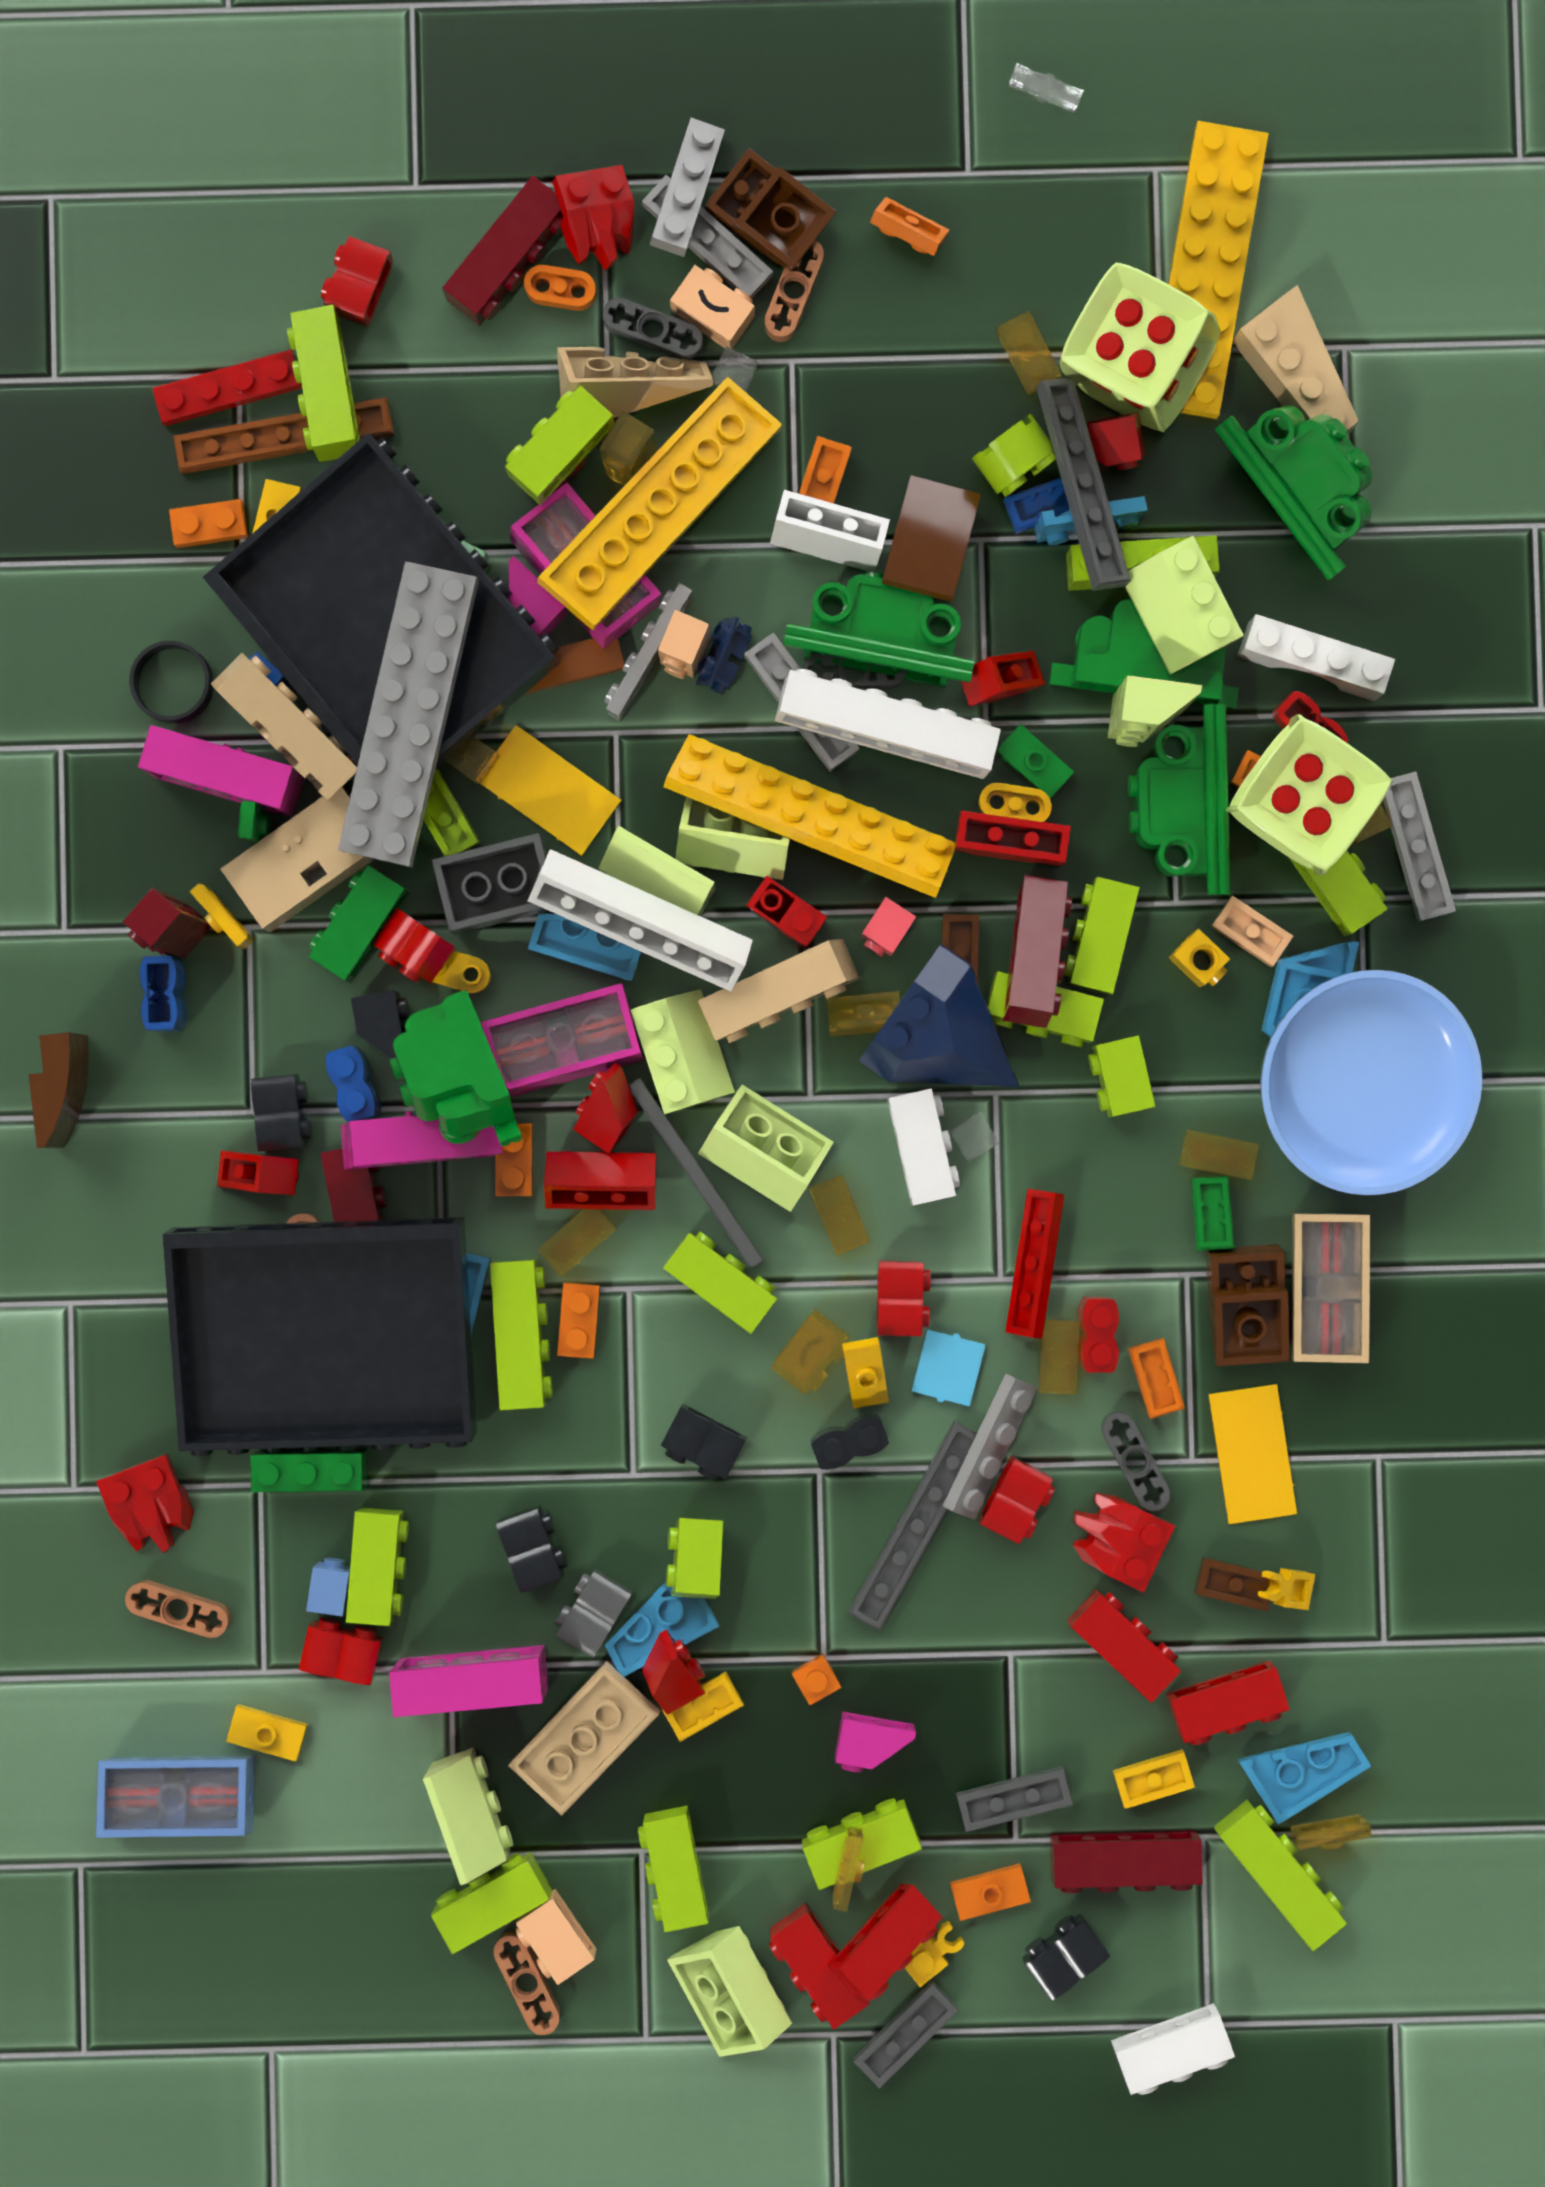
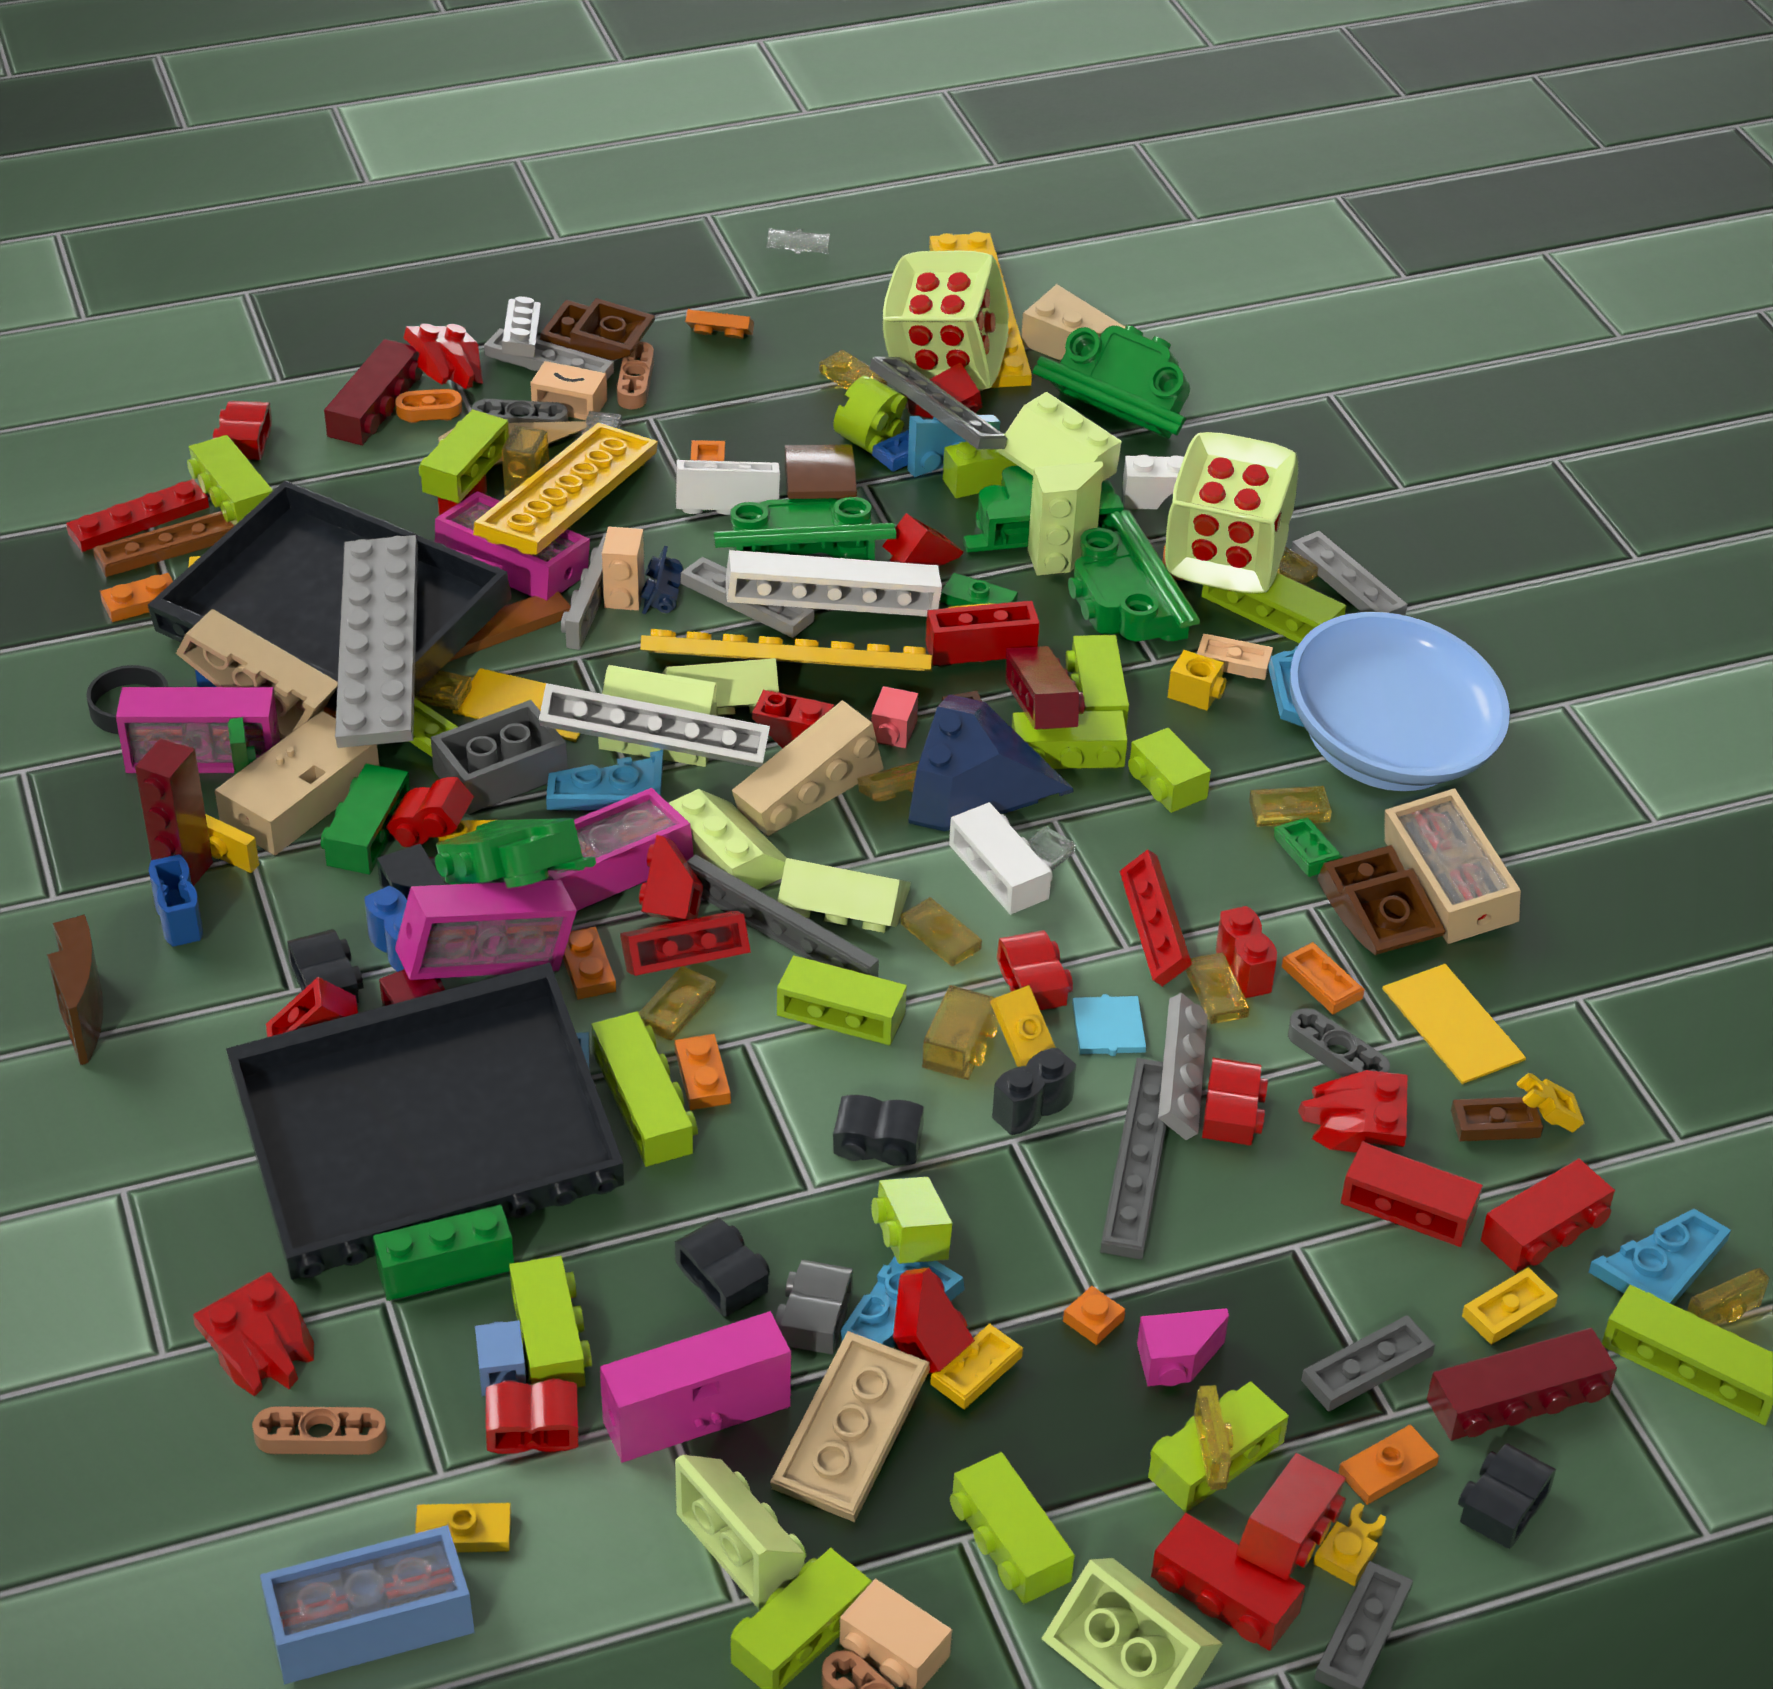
camera: 20 degrees left, 45 degrees down
white brick [1111,2003,1235,2095] -> none

